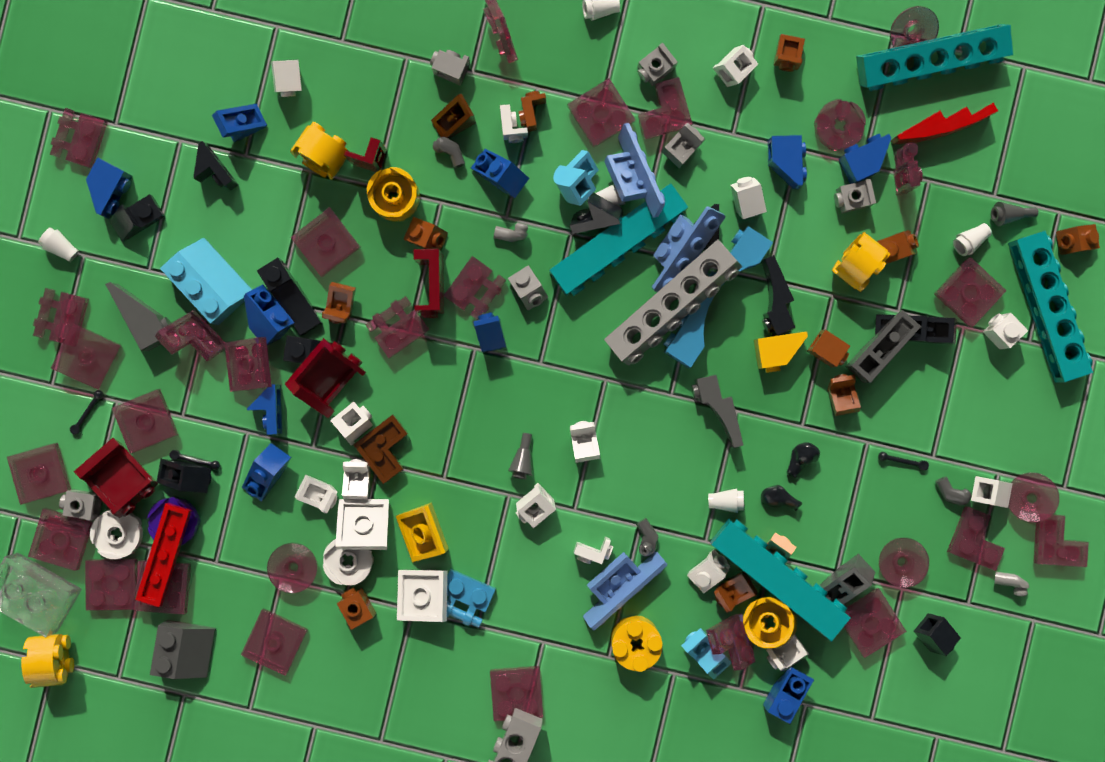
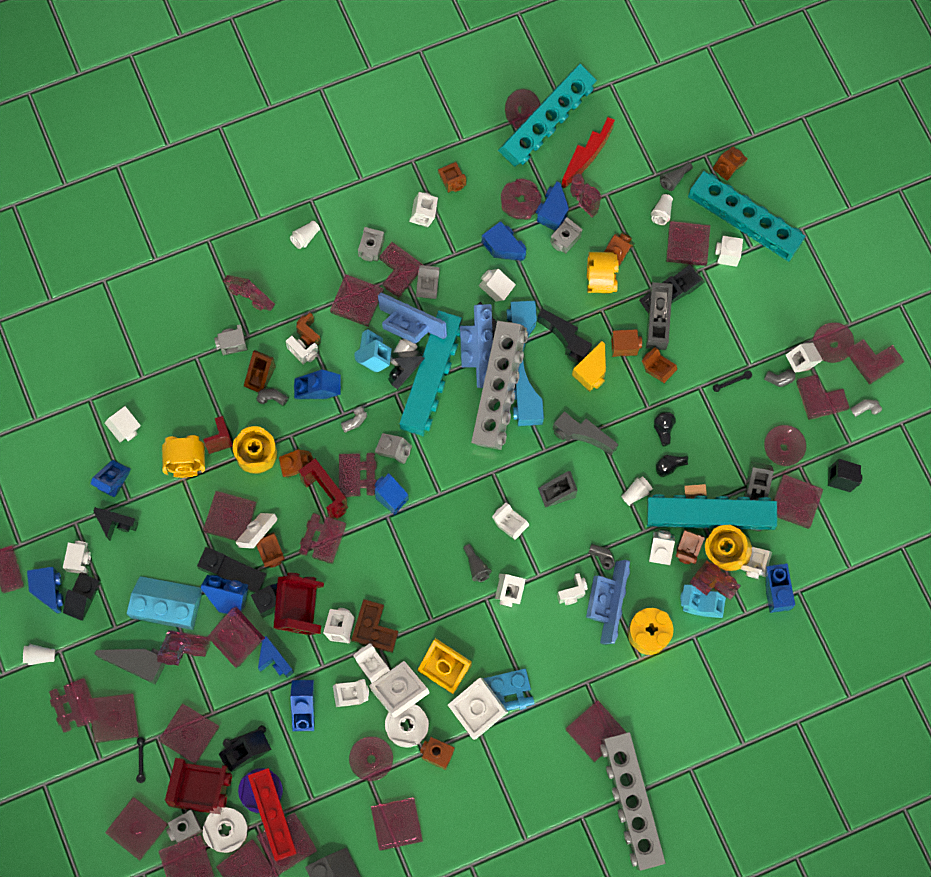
camera: 45 degrees left, 15 degrees down
none -> white brick [63,541,91,575]
none -> white plate [236,513,277,549]
none -> dark grey slope [538,471,578,507]

